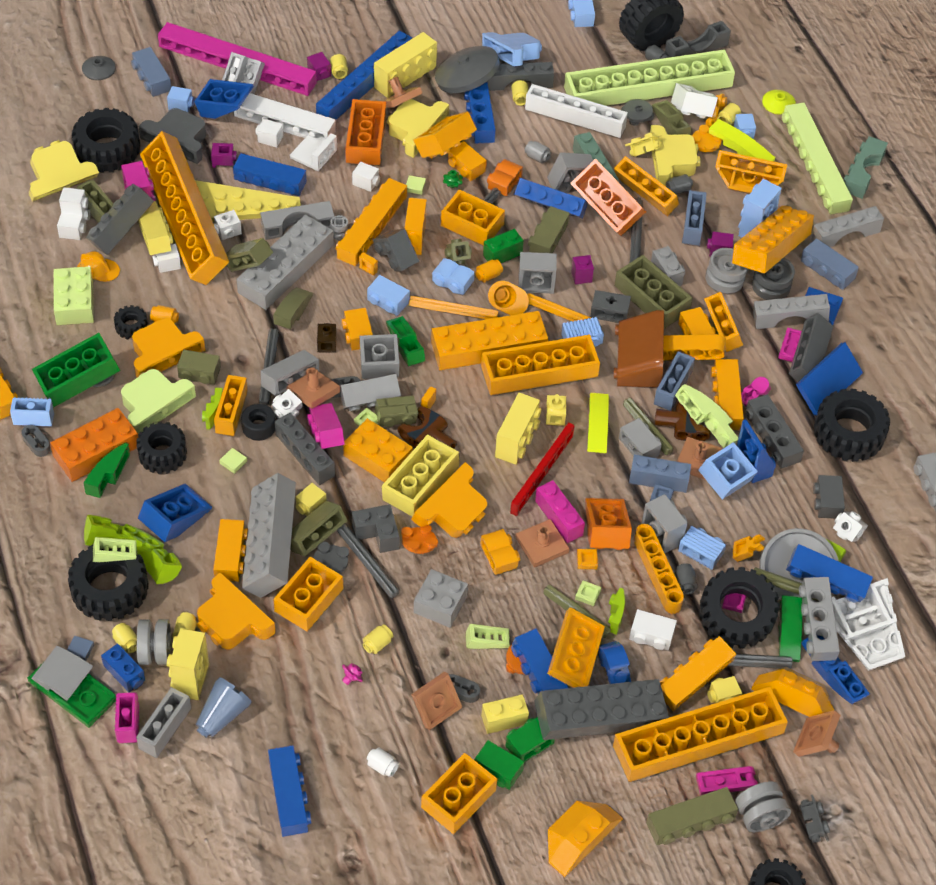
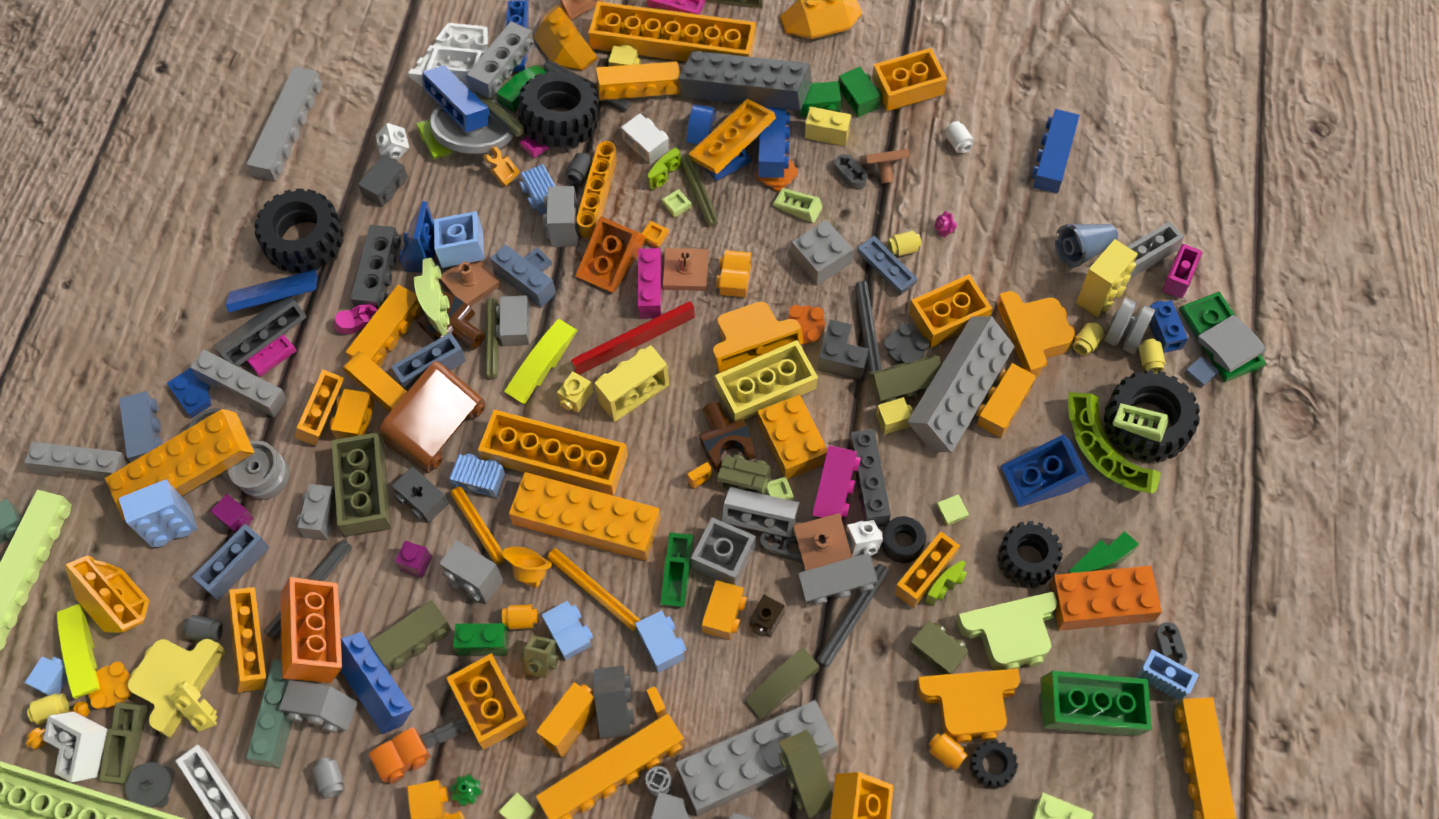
camera: 145 degrees left, 10 degrees up
none -> sand blue plate [857,236,918,295]

